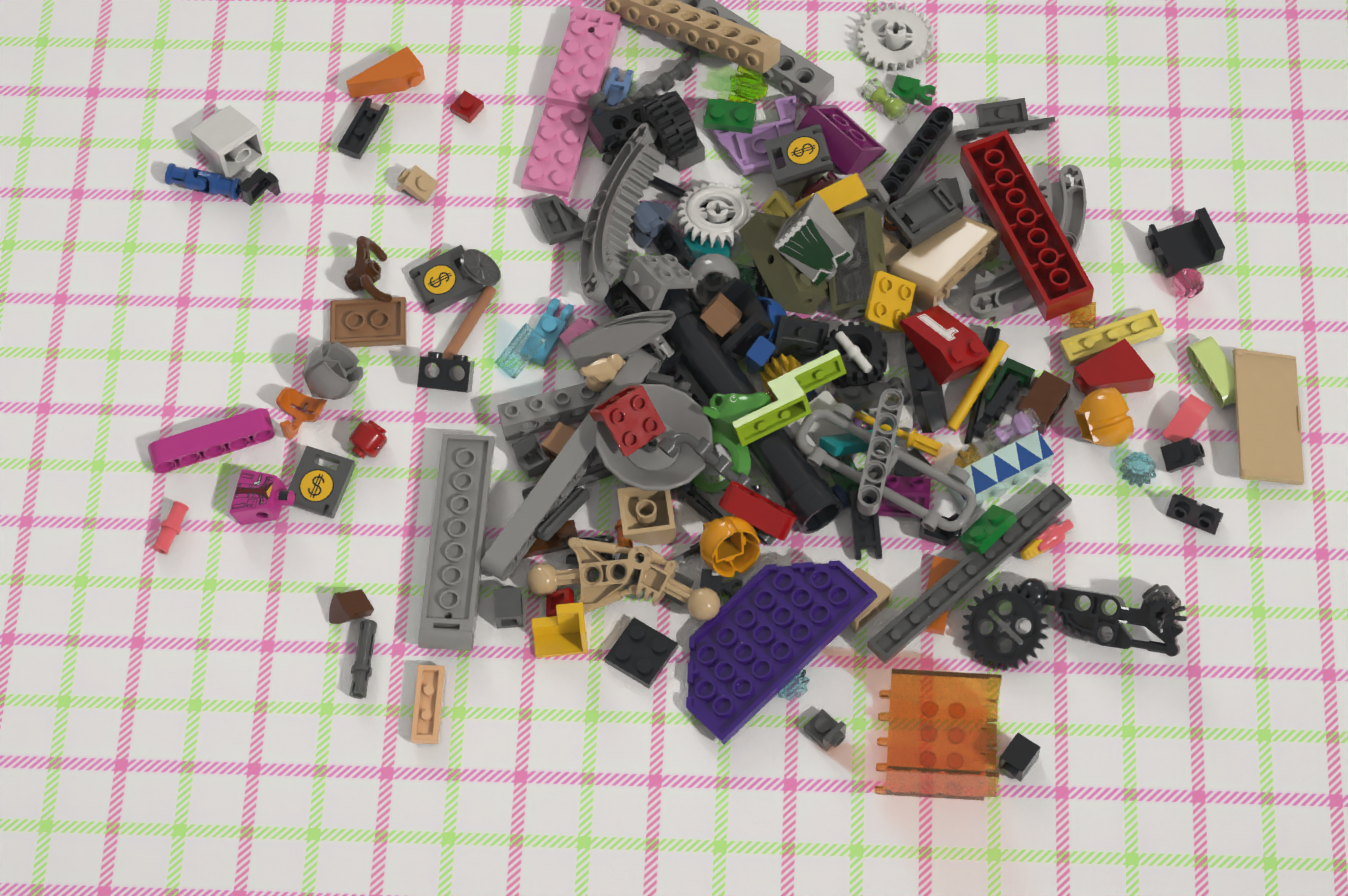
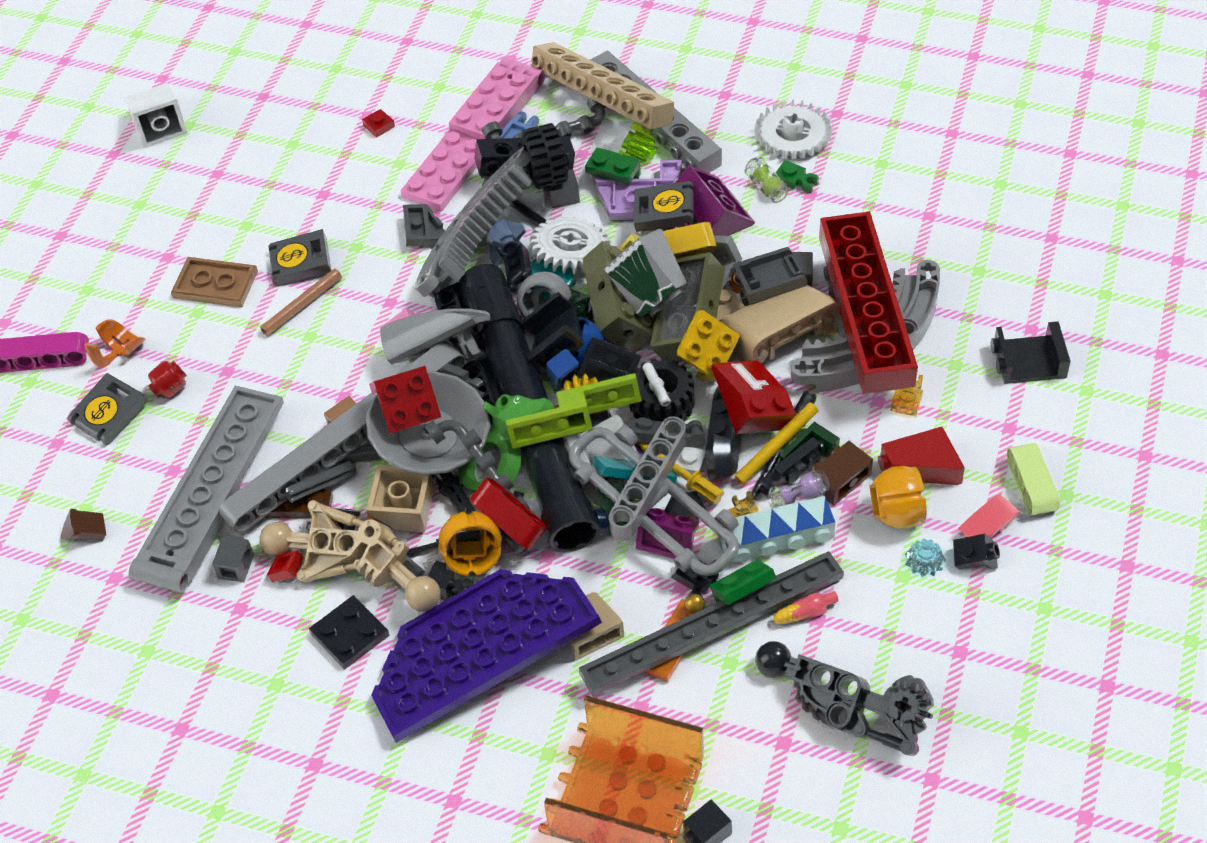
camera: 15 degrees right, 10 degrees down
blue piece [165,163,242,200] -> none
dark pink torso [229,469,295,525] -> none
black bracket [240,168,281,206] -> none
light grey piece [302,341,363,400] -> none
black hinge [337,97,389,159] -> none
reddish brown piece [344,236,392,303] -> none
orange slope [346,46,425,98] -> none
dark grey pin [349,619,378,699] -> none
tan bracket [396,165,439,204] -> none
light nougat plate [411,665,446,744] -> none
black brick [417,351,475,393] -> none
dark grey wheel [460,249,501,286] -> none
clear light blue tile [494,323,546,379] -> none
light grey brick [497,383,601,441] -> none
dark grey bracket [511,434,551,478] -> none
medium azure hinge [521,298,574,366] -> none
yellow panel [531,602,588,658] -> none
tan animal [580,354,625,392] -> none
light grey bracket [623,254,698,311] -> none
medium nougat brick [700,292,742,338] -> none
clear light blue piece [778,669,810,701] -> none
dark grey bracket [804,709,846,752] -> none
black hinge [849,490,882,560] -> none
black beam [881,106,953,205] -> none
dark grey bracket [955,98,1056,142] -> none
black gear [962,583,1050,671] -> none
light yellow plate [1060,309,1165,366] -> none
black hinge [1166,493,1224,535] -> none
clear pink piece [1172,268,1204,299] -> none
tan door [1232,348,1304,485] -> none
none -> pearl gold piece [685,590,705,613]

